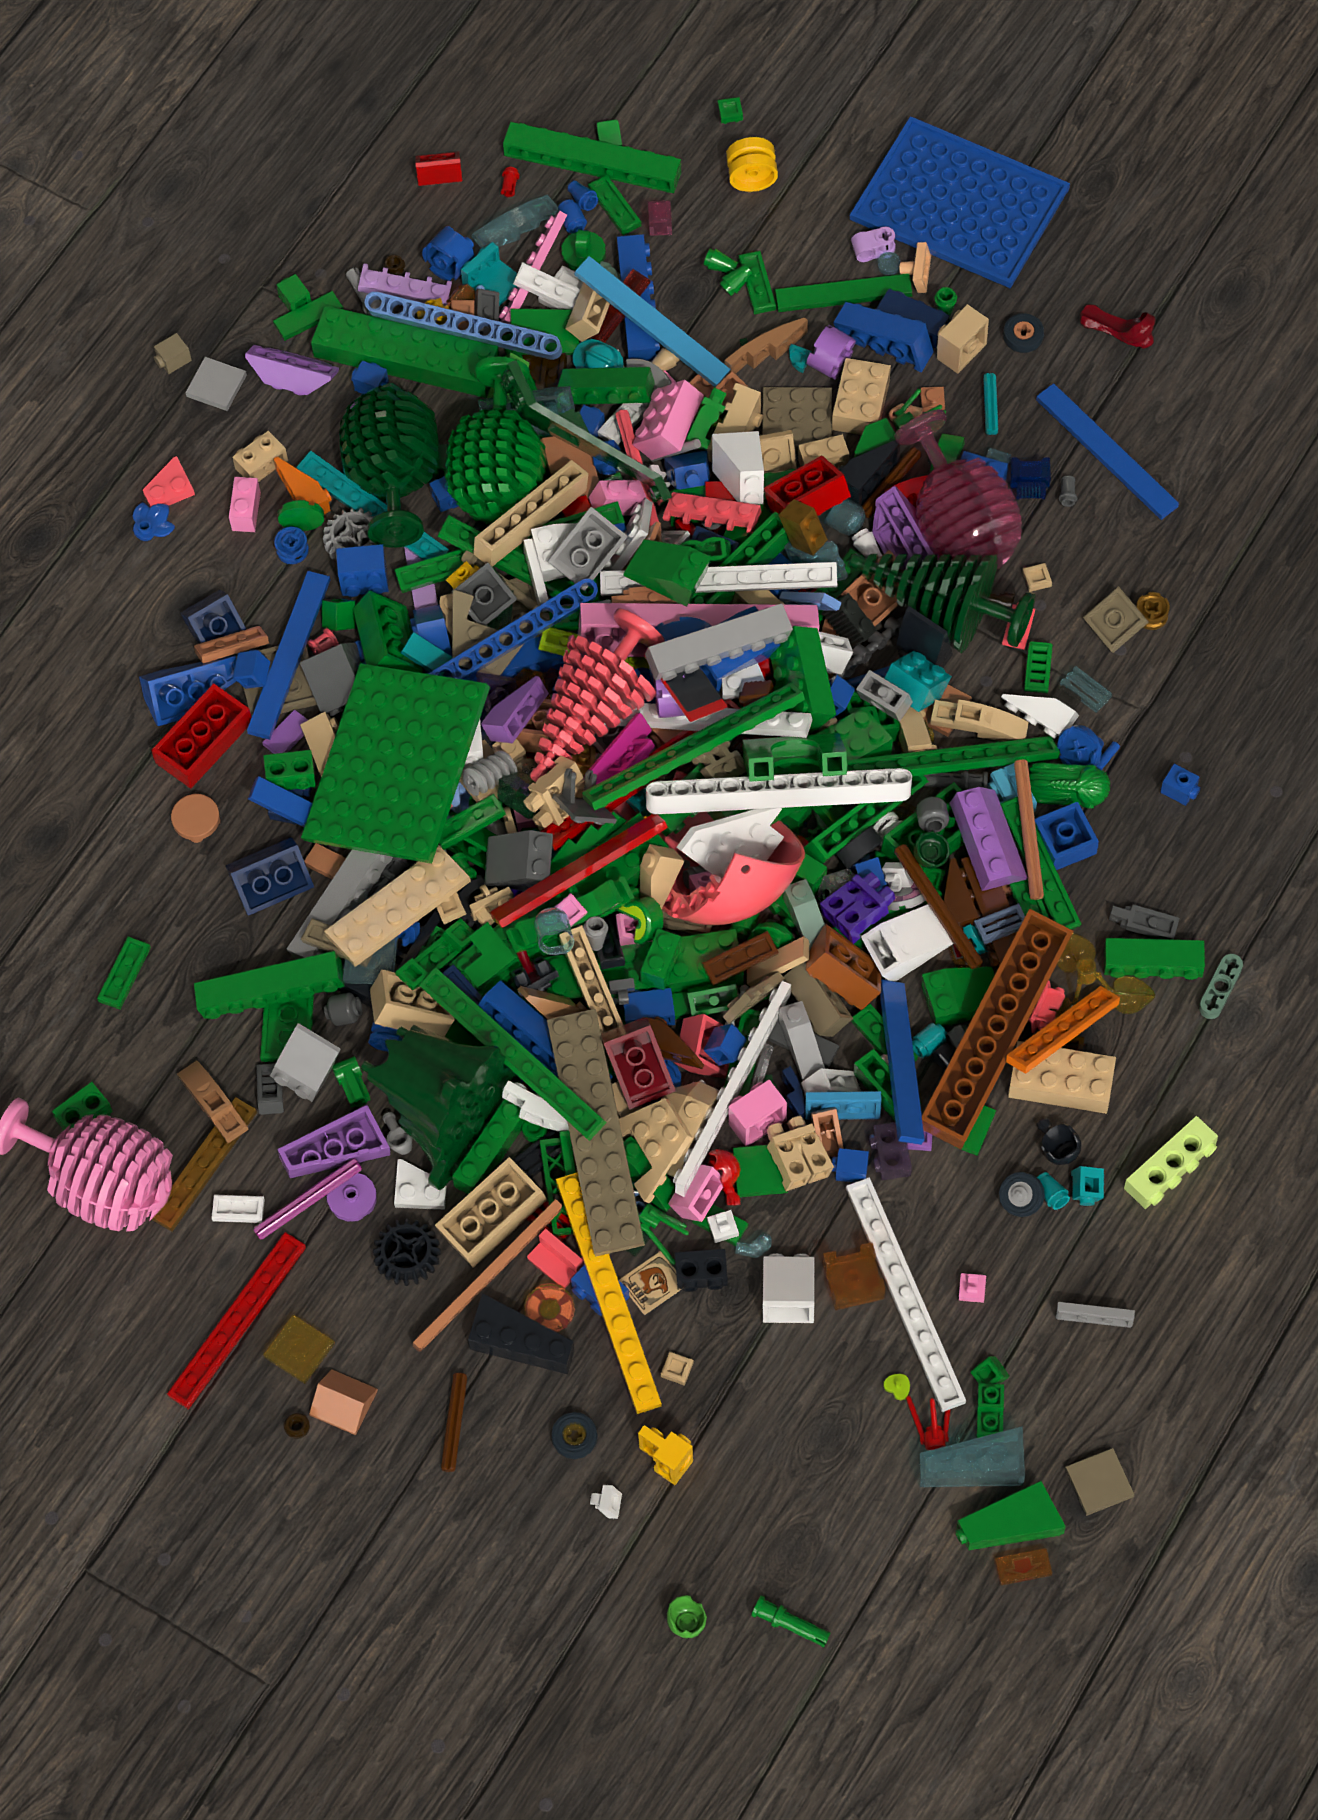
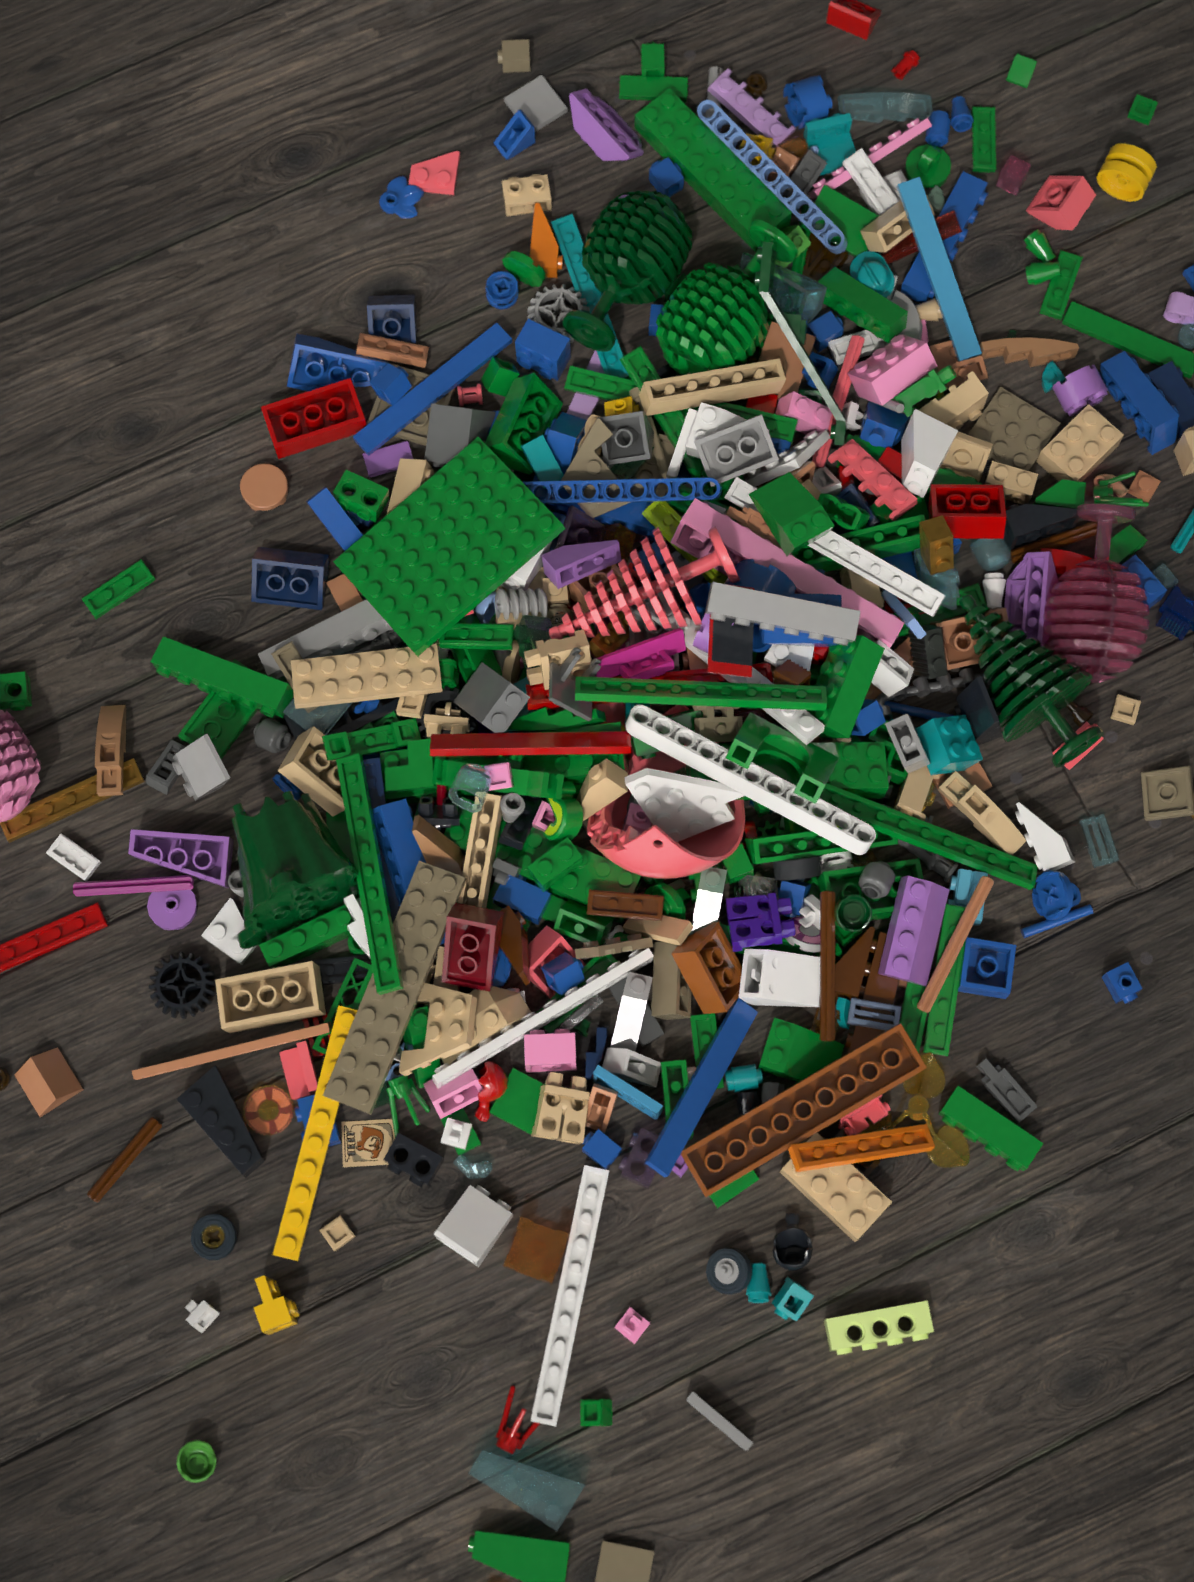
camera: 30 degrees right, 10 degrees up
bright pink brick [229,477,261,532] -> none
clear yellow tile [263,1315,335,1384] -> none
green piece [332,1056,371,1108] -> none
green brick [503,122,681,193] -> none
green pin [751,1595,831,1648] -> none
lime piece [884,1374,910,1400] -> none
green slope [977,1383,1004,1440] -> none
green slope [1024,641,1053,693] -> none
green hair [1029,763,1111,808] -> none
sand green beam [1199,954,1243,1019] -> none
none -> blue slope [494,110,535,160]
none -> coral slope [1026,176,1096,230]

